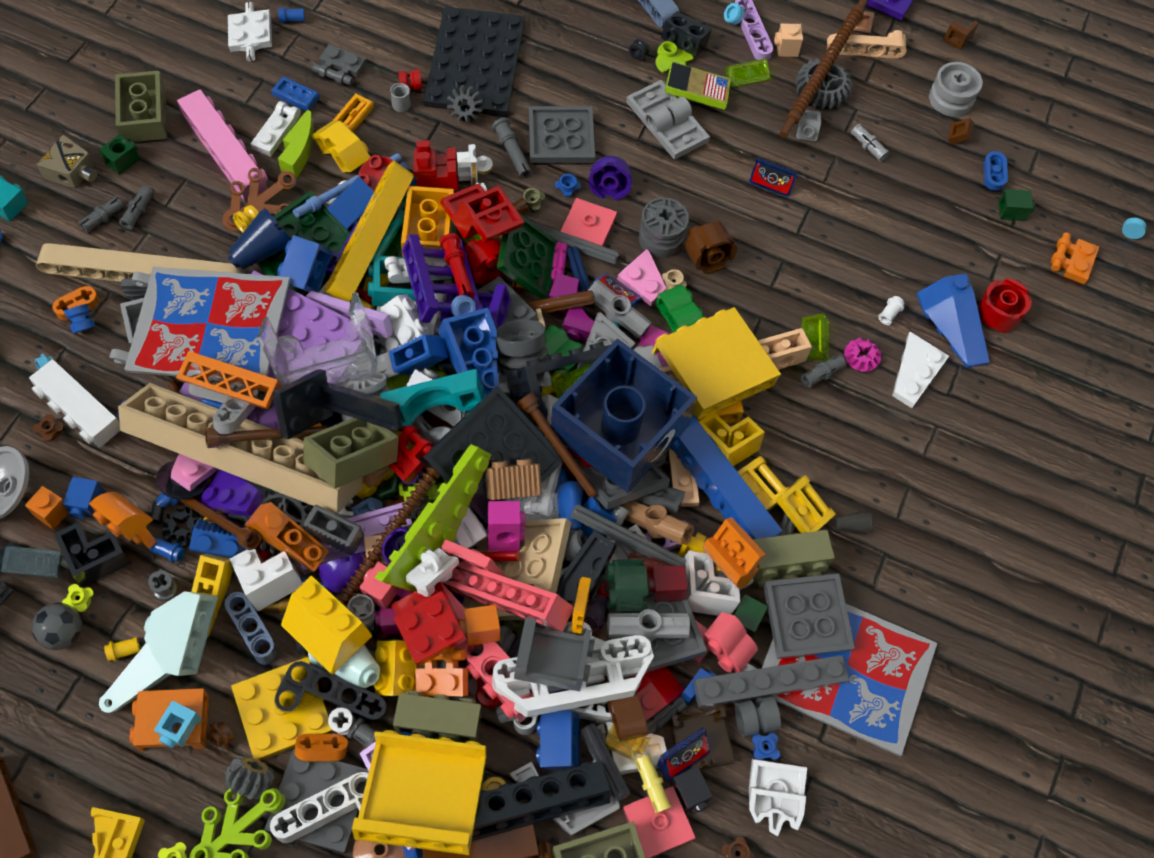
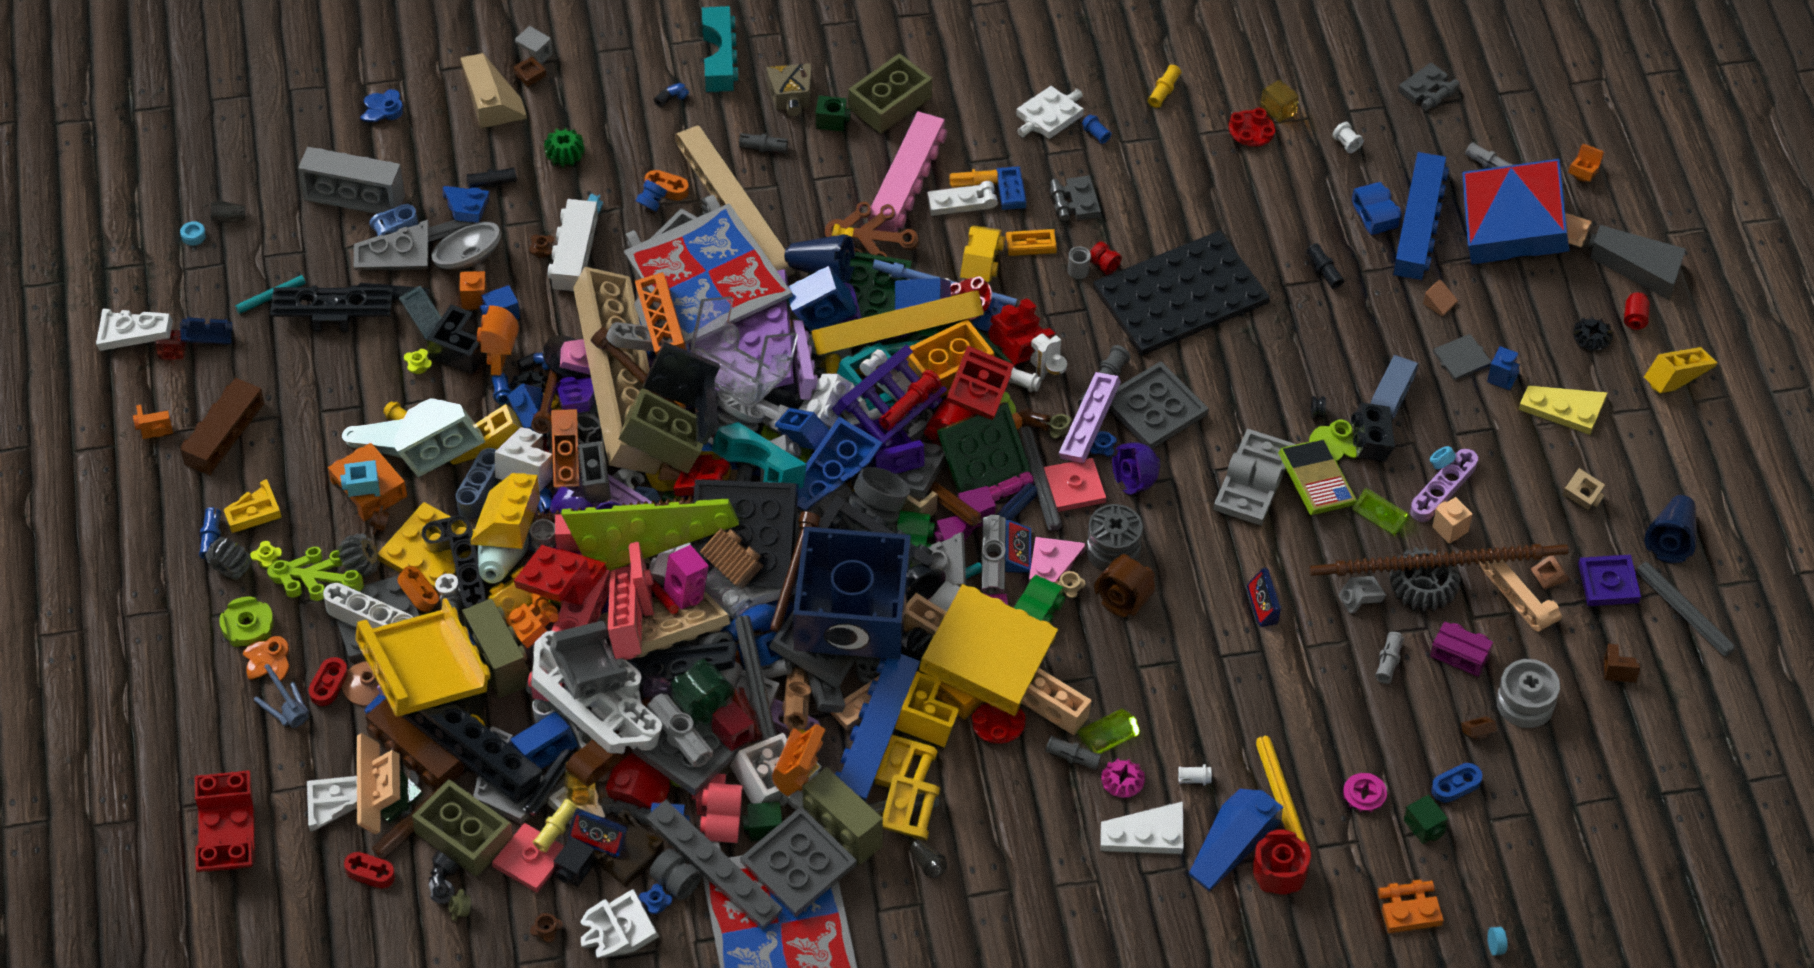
camera: 60 degrees right, 10 degrees down
dark grey piece [31,602,82,650] -> none
dark grey pin [119,186,154,230] -> none
dark grey bush [148,570,178,601] -> none
lime slope [278,110,314,179] -> none
white hips [406,548,459,597] -> none
dark grey gear [447,85,484,123] -> none
medium blue tile [451,295,476,316] -> none
orange brick [460,604,501,646] -> none
light orange tile [571,577,591,634] -> none
none -> light orange axle [949,169,998,187]
none -> red dish [972,703,1026,744]
none -> lavender plate [1059,372,1121,463]
none -> yellow axle [1256,736,1307,843]
none -> dark pink gear [1344,773,1387,812]
none -> magenta brick [1430,622,1493,677]

